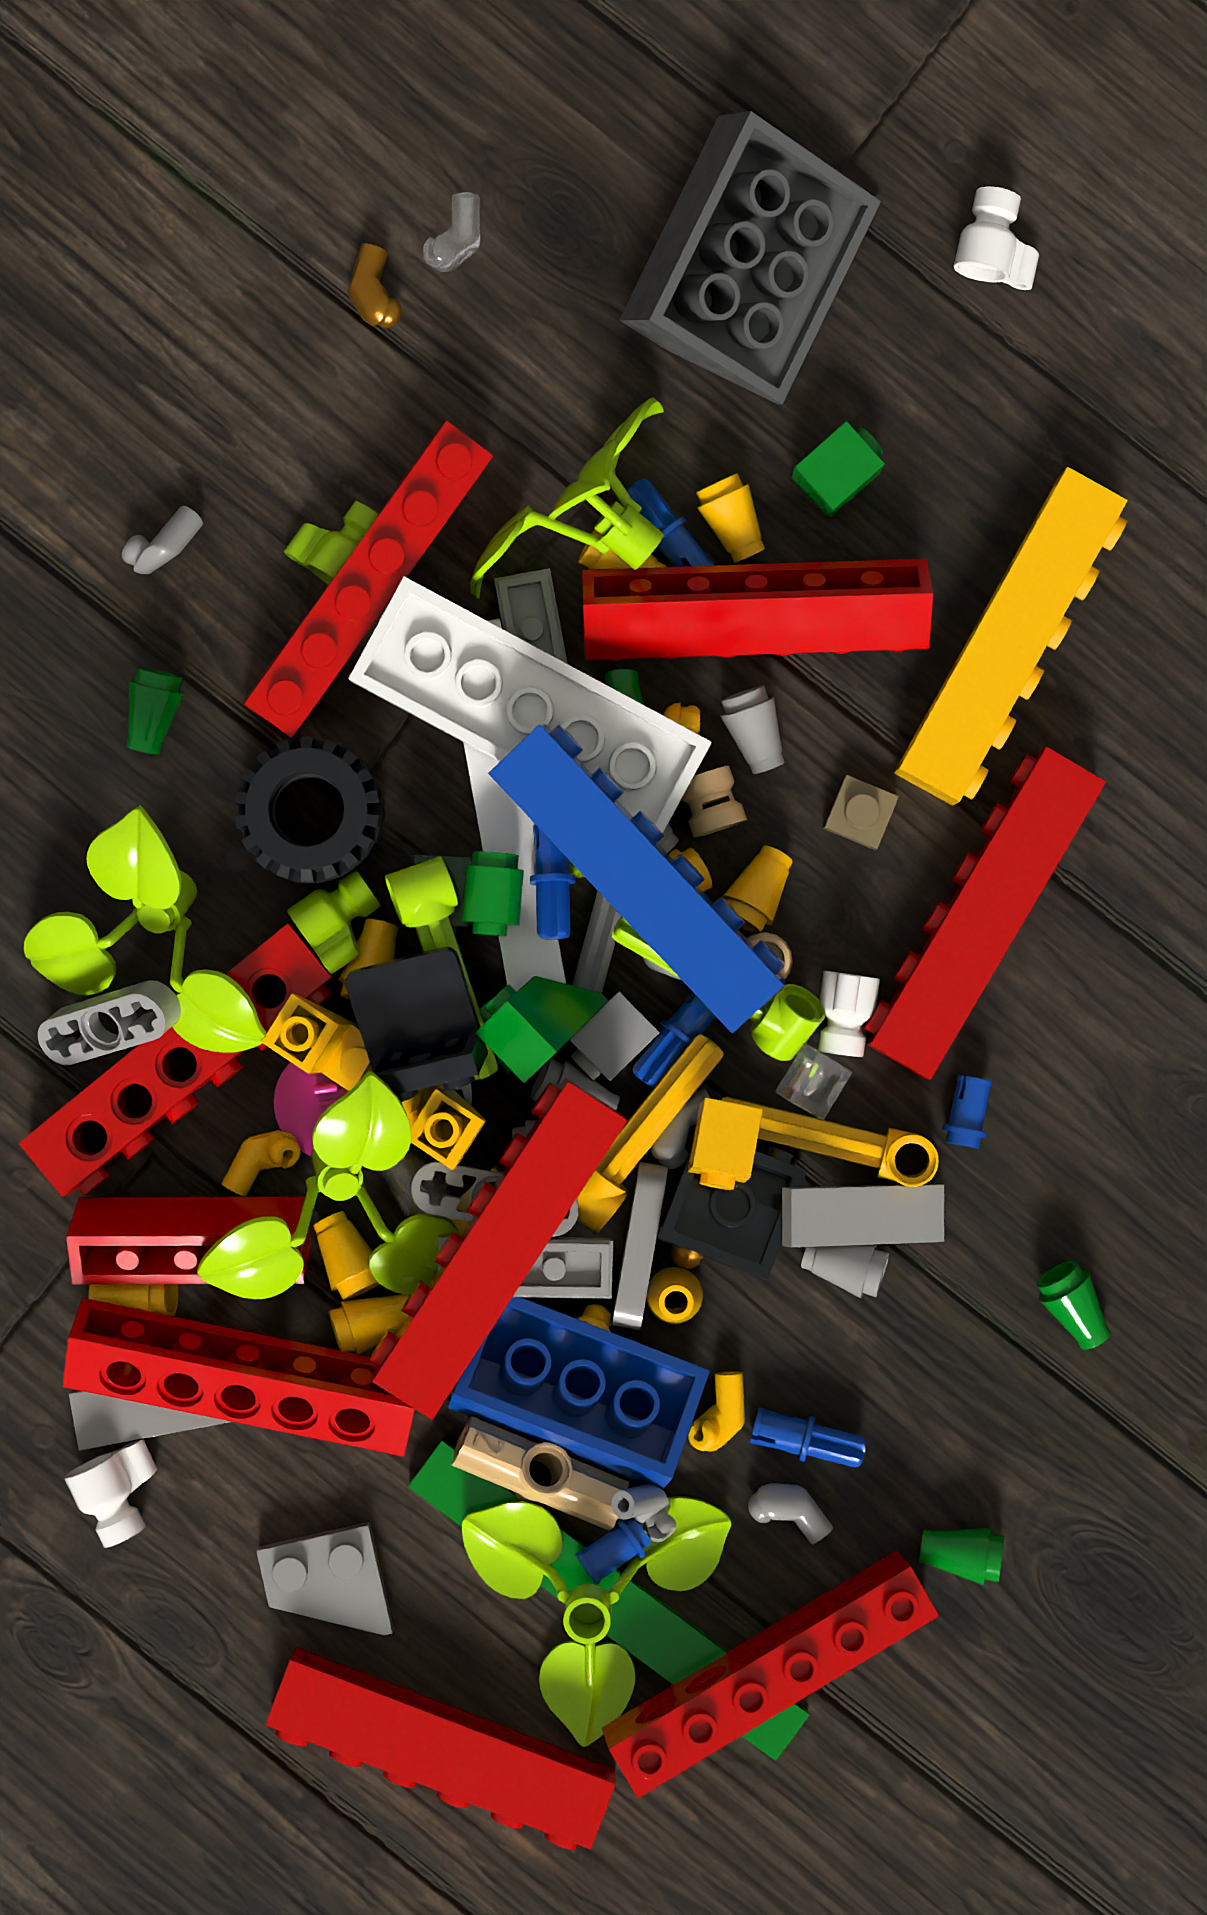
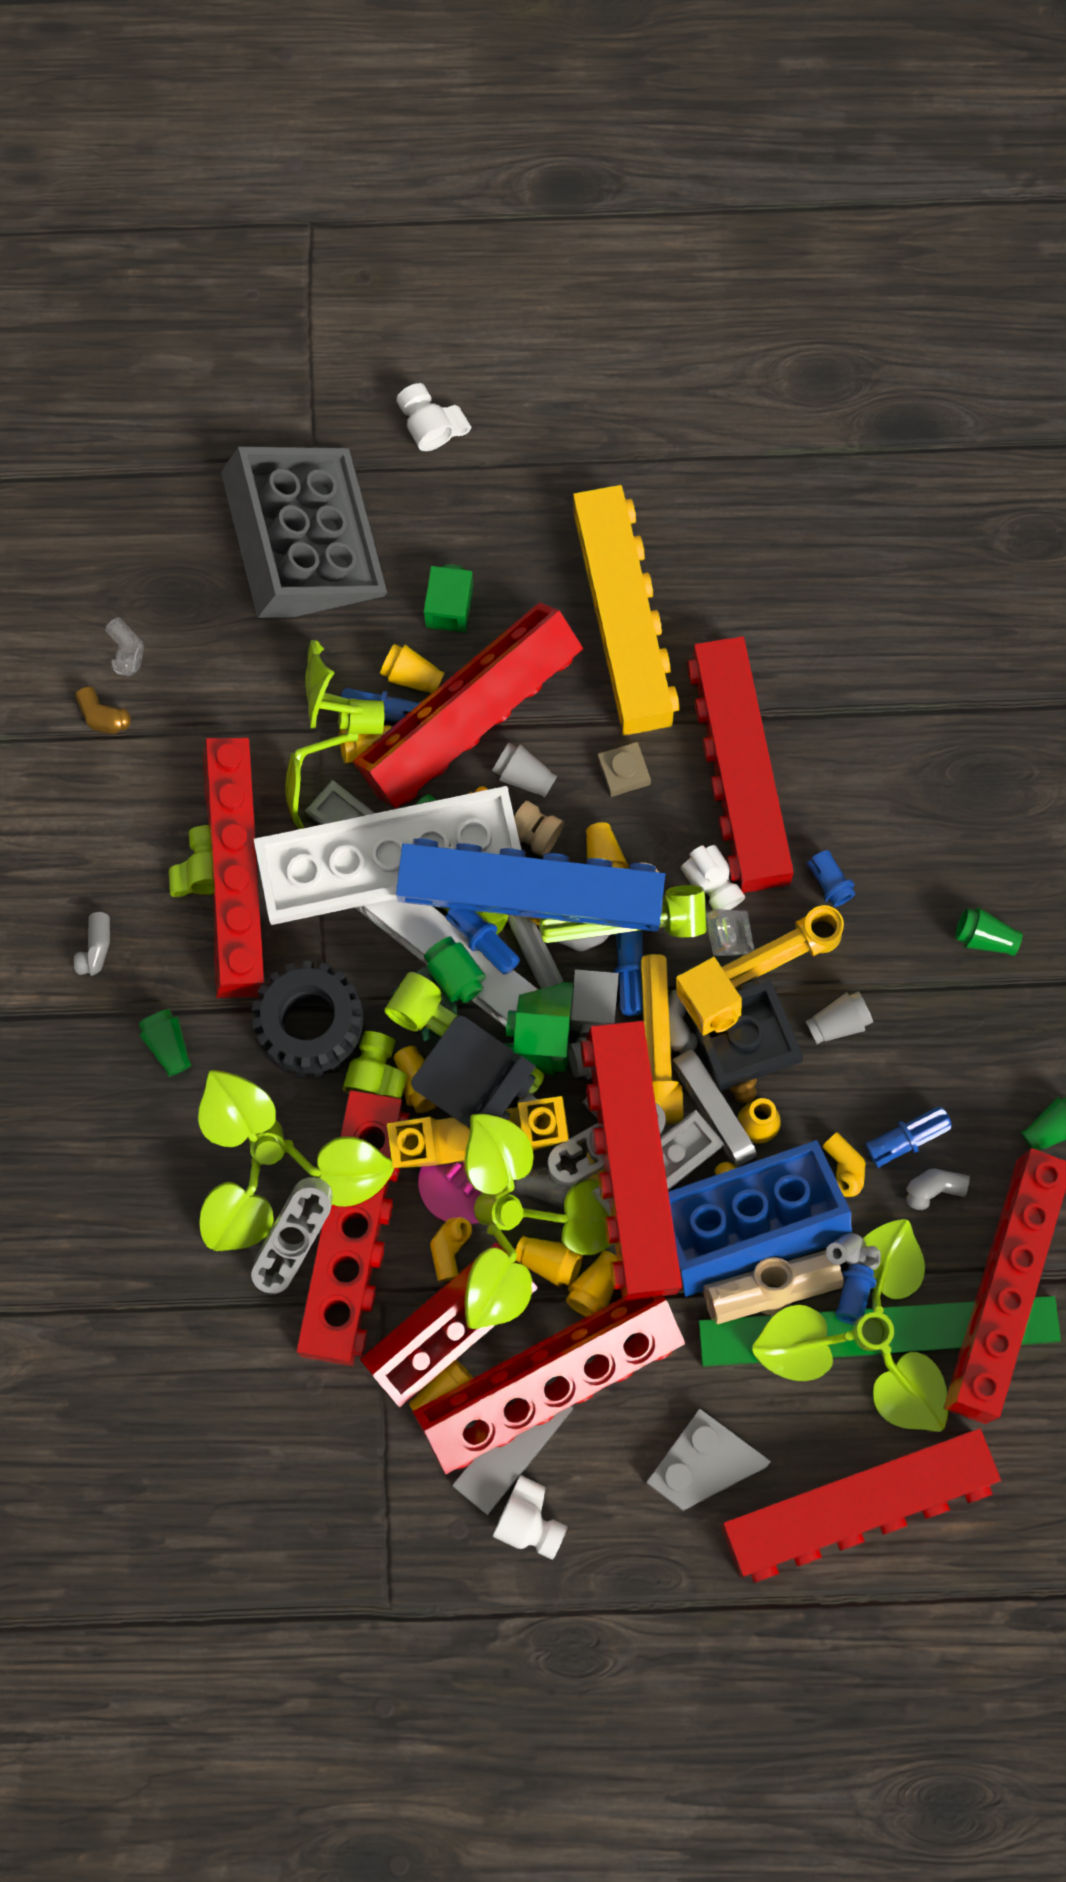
camera: 35 degrees left, 15 degrees down
light grey tile [782,1184,944,1248] -> none

